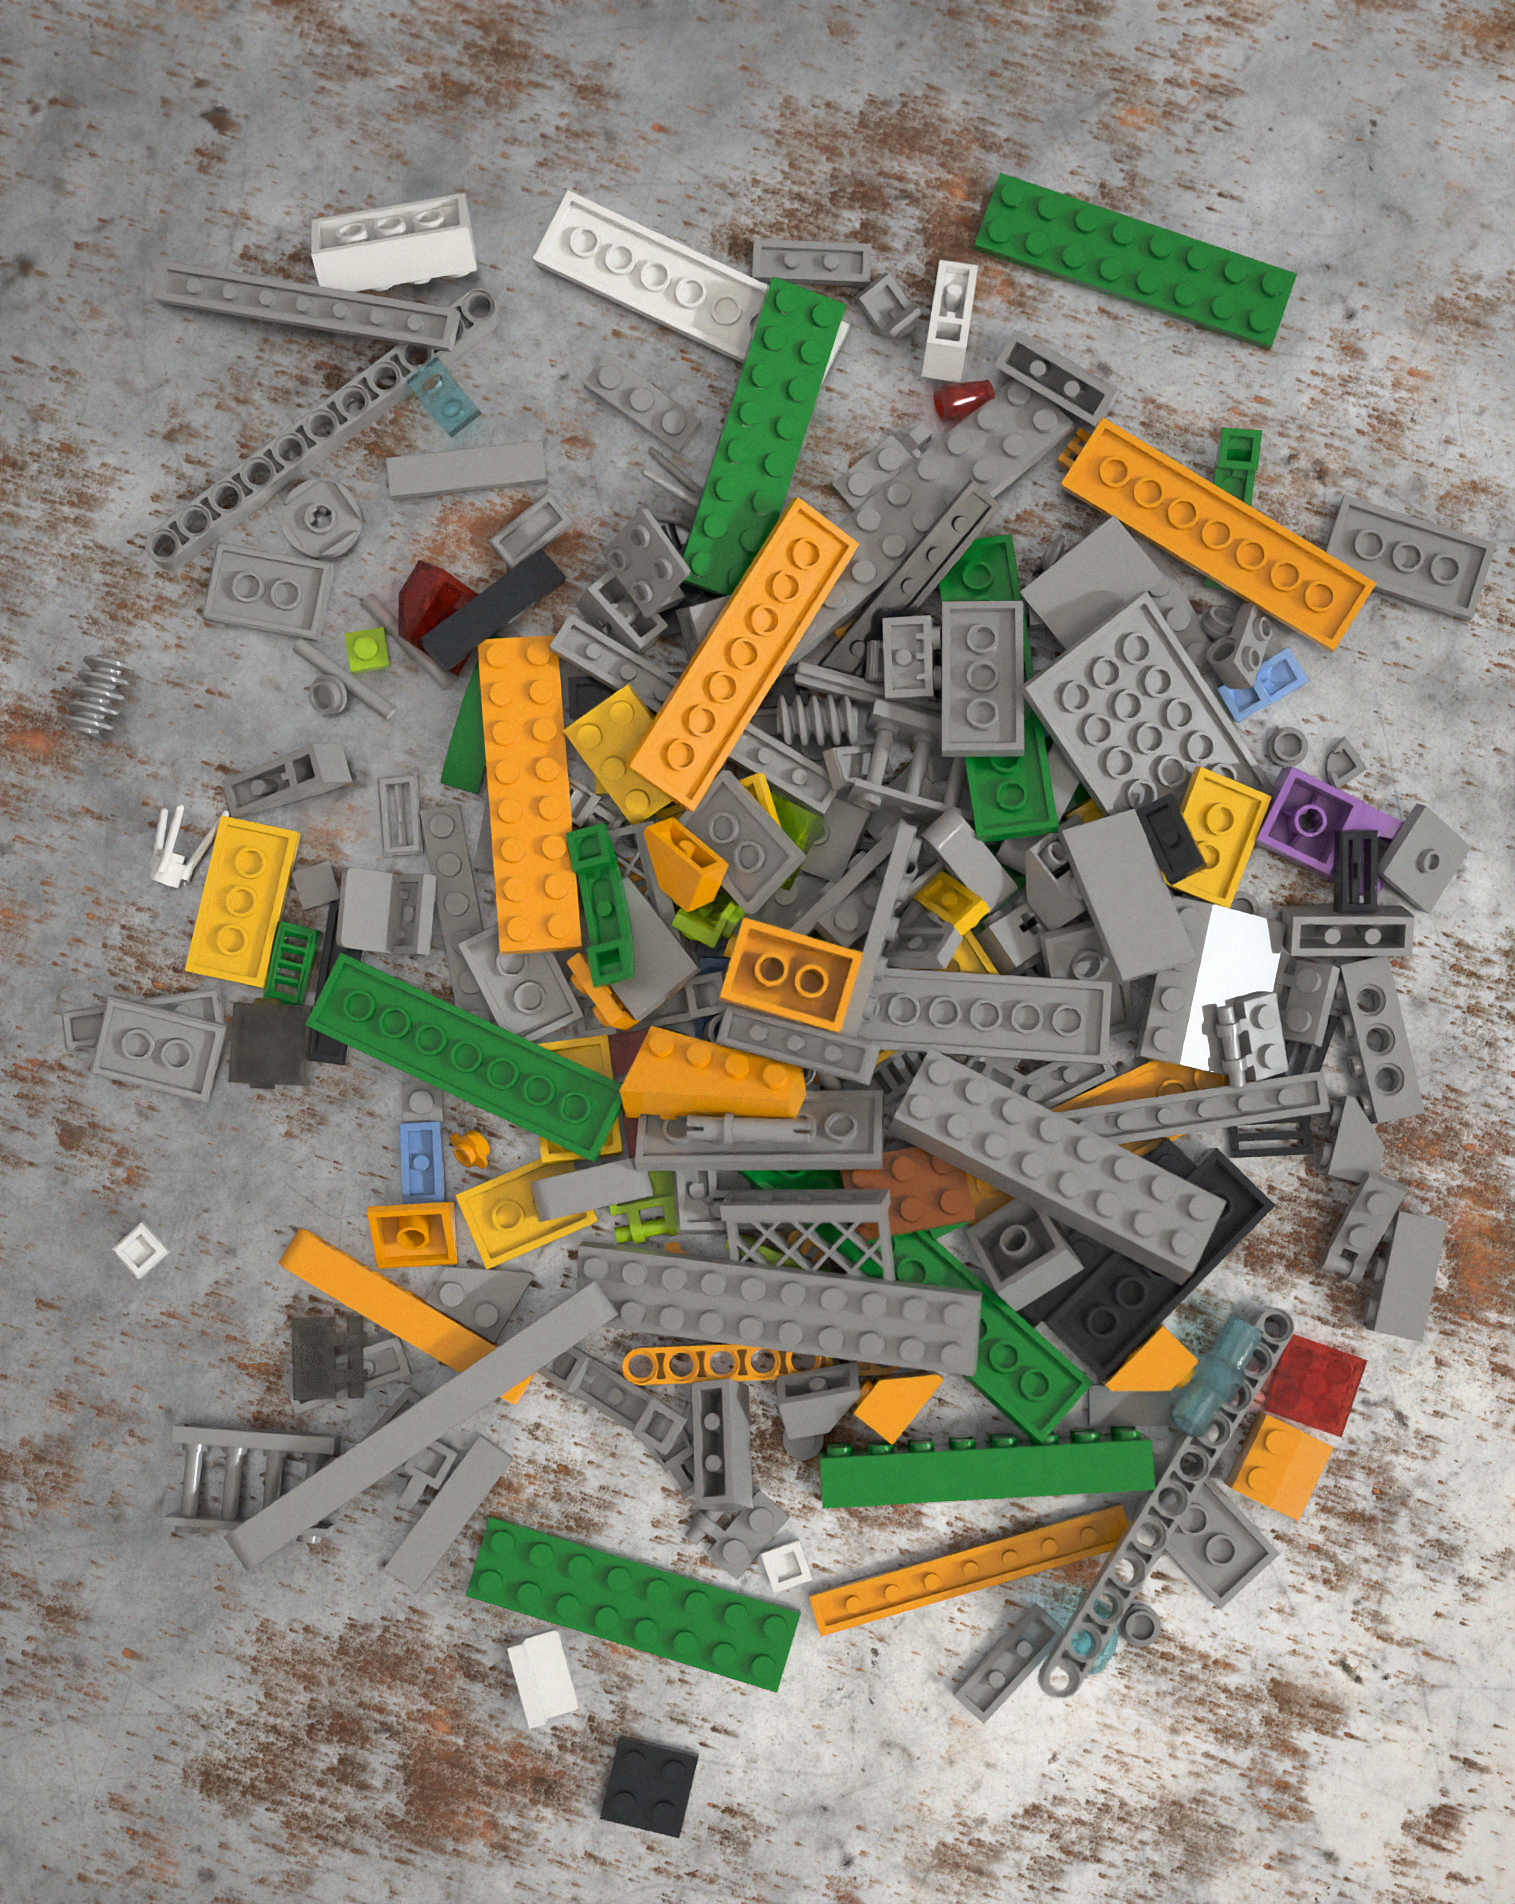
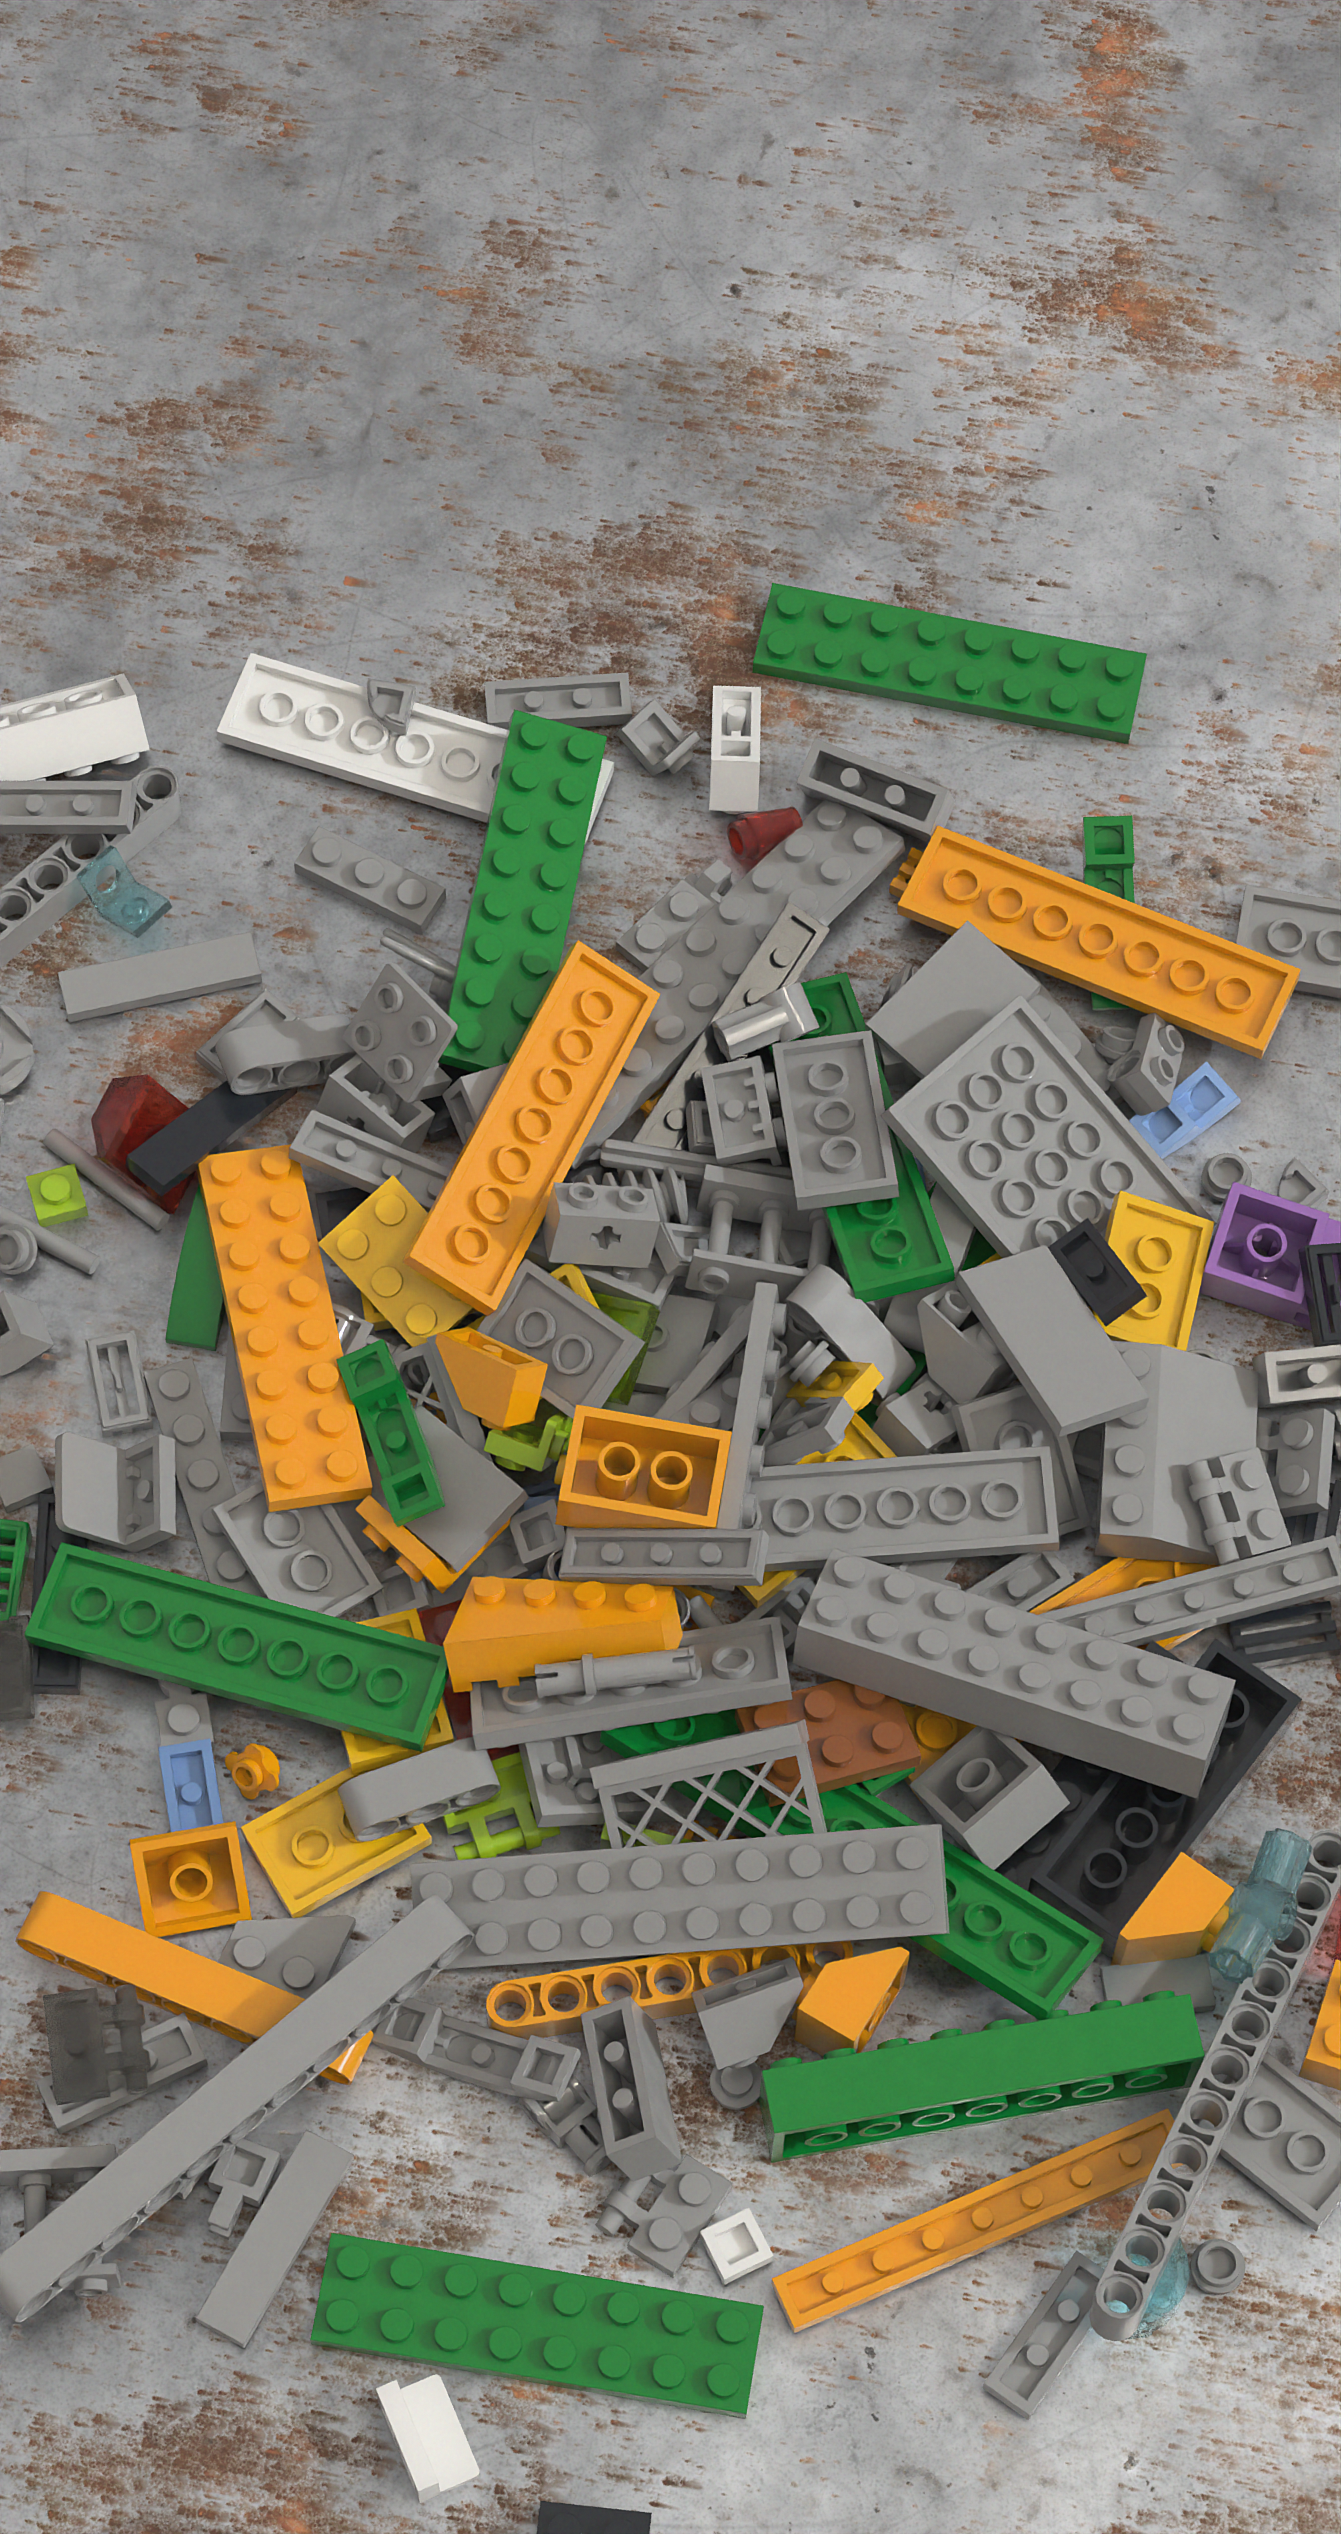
camera: 15 degrees left, 20 degrees down
none -> light grey beam [215,1014,357,1095]
none -> light grey tile [367,678,416,736]
none -> light grey brick [542,1182,660,1268]
none -> light grey piece [712,981,819,1062]
none -> light grey plate [789,1340,836,1388]

